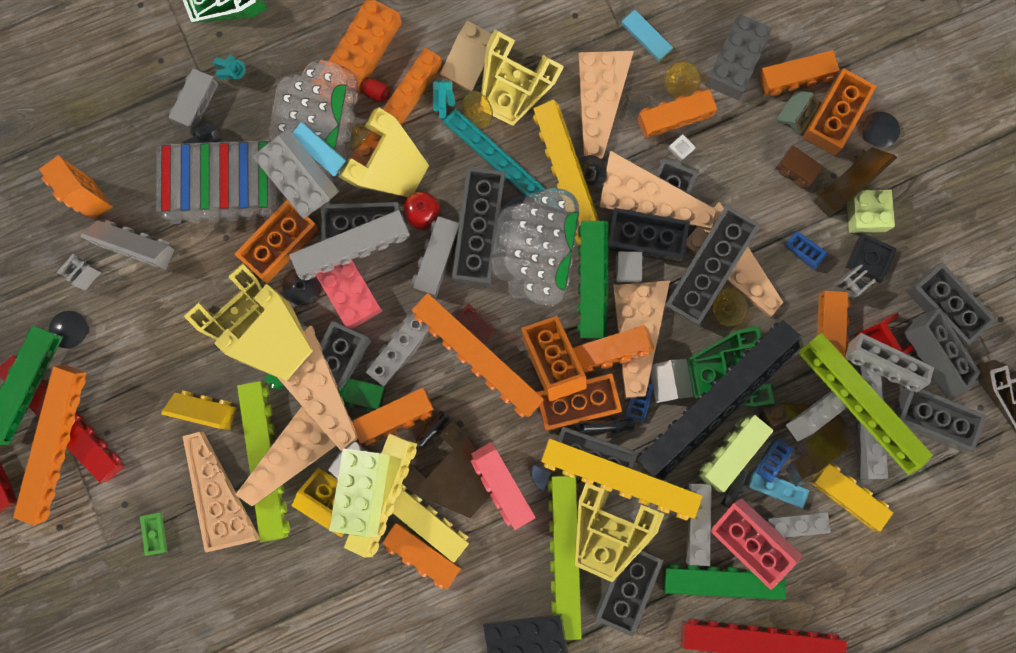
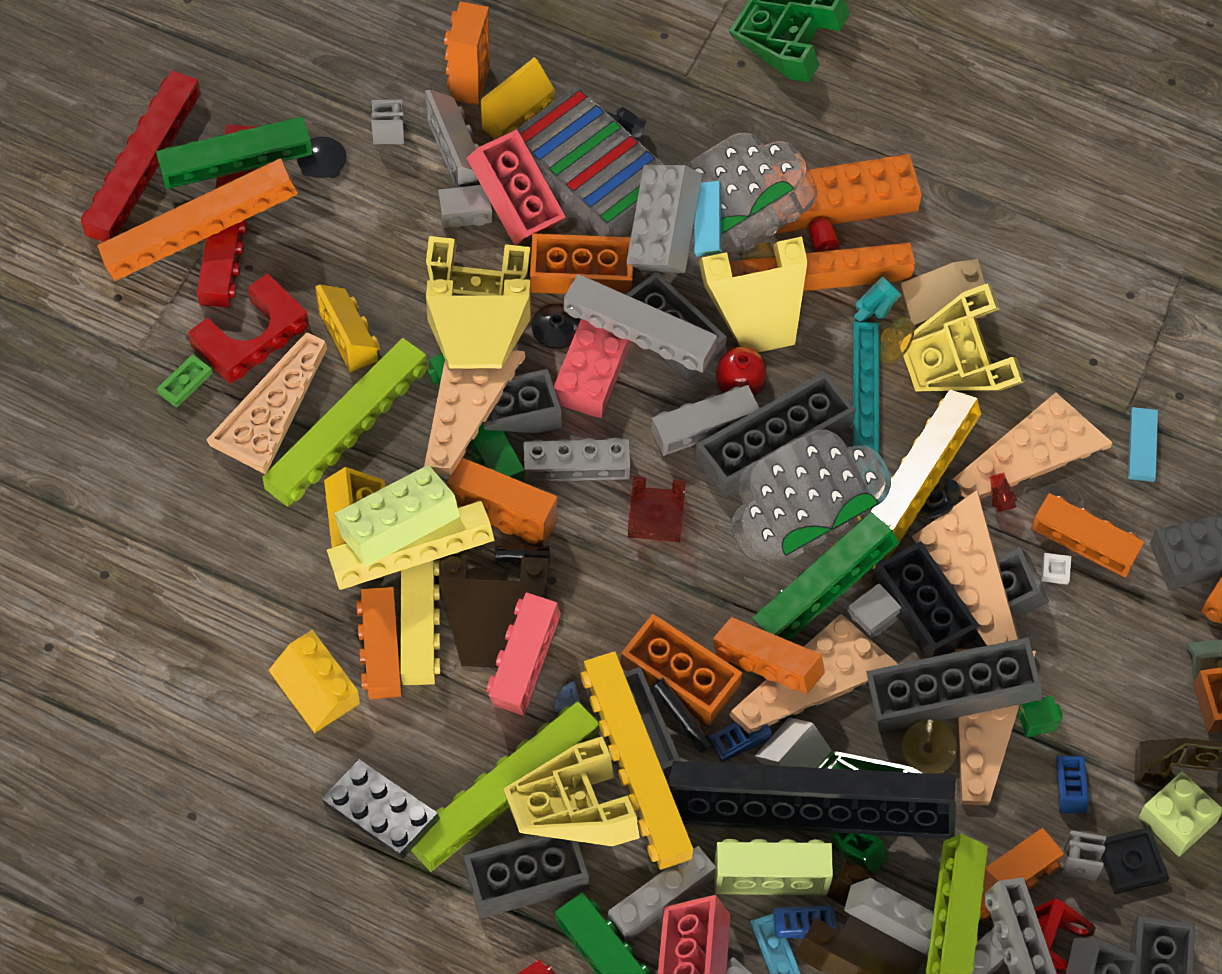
camera: 50 degrees right, 20 degrees down
light grey brick [169,69,218,130] -> none
teal rock [213,54,246,79] -> none
light nougat wing [235,407,336,506] -> none
orange brick [412,293,544,418] -> none
orange brick [521,316,587,402] -> none
clear yellow dish [664,61,701,98] -> none
black pin [721,470,749,508] -> none
reddish brown brick [775,145,824,189] -> none
none -> red arch [188,273,309,384]
none -> yellow slope [269,630,360,733]
none -> light grey brick [438,185,492,229]
none -> coral brick [466,130,566,246]
none -> yellow slope [481,58,555,139]
none -> clear red cone [989,472,1017,513]
none -> green brick [1017,695,1063,738]

